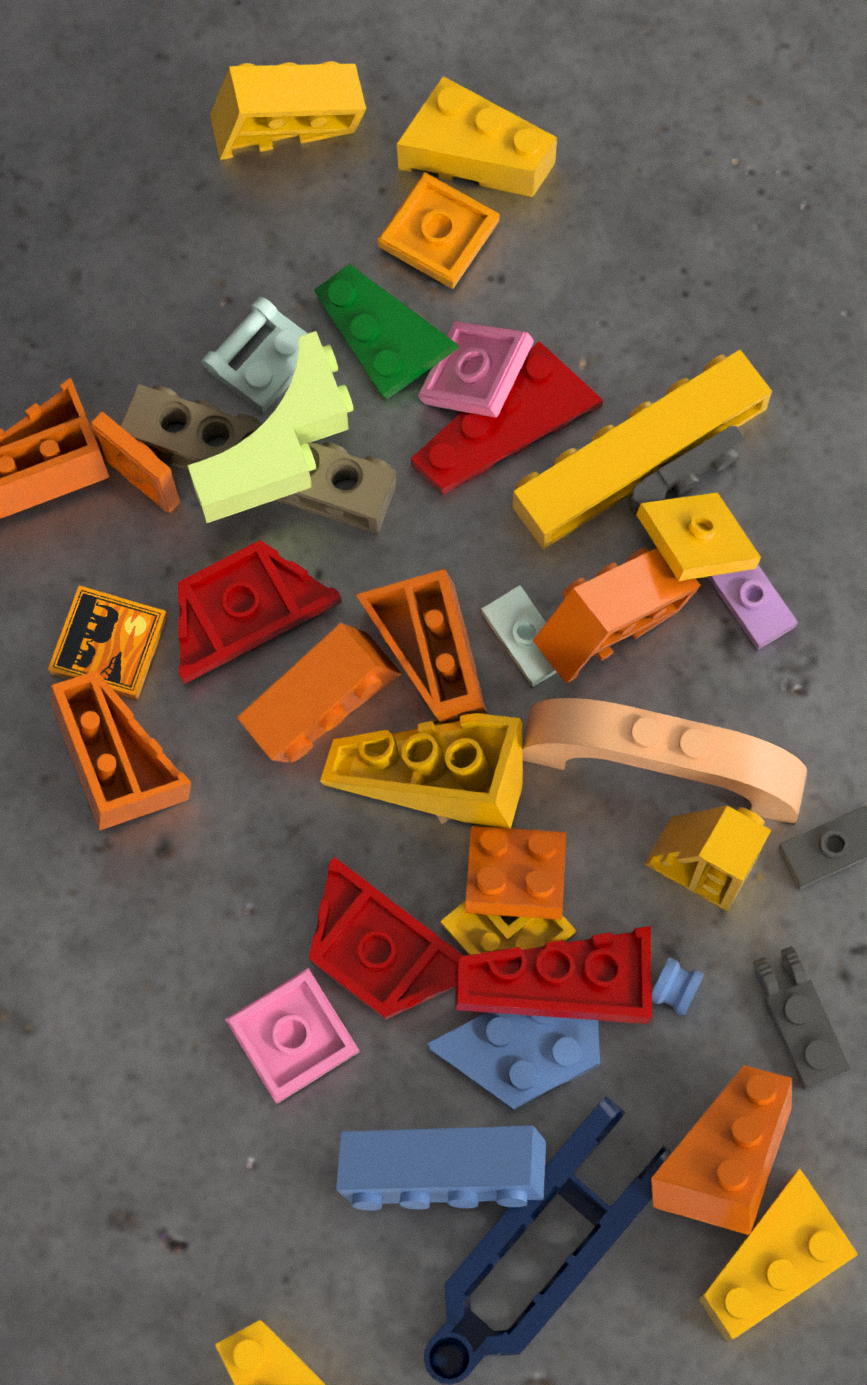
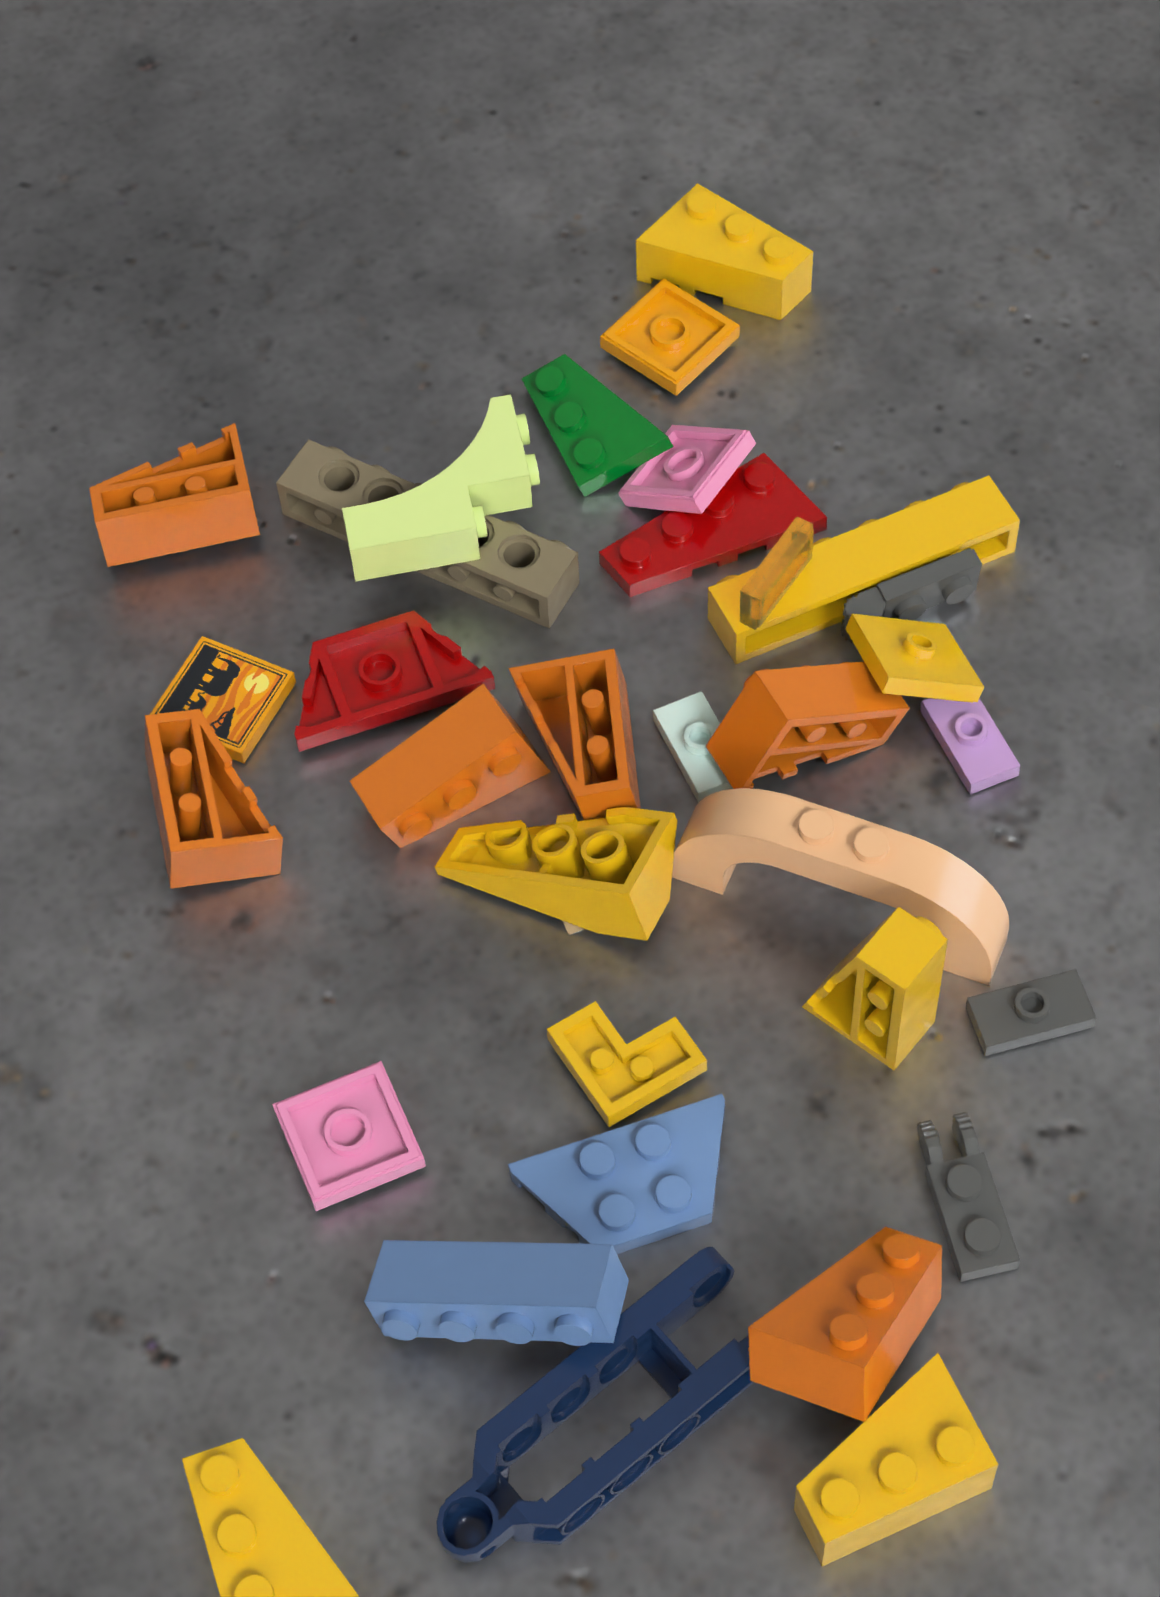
camera: 10 degrees right, 15 degrees down
orange plate [91,411,180,513] -> none
light aqua plate [201,296,308,414] -> none
yellow wedge [210,61,366,160] -> none
red wing [309,857,463,1020] -> none
red wing [455,926,652,1024] -> none
orange plate [465,826,566,920] -> none
medium blue wheel [652,957,704,1017] -> none
none -> clear yellow tile [740,517,814,630]

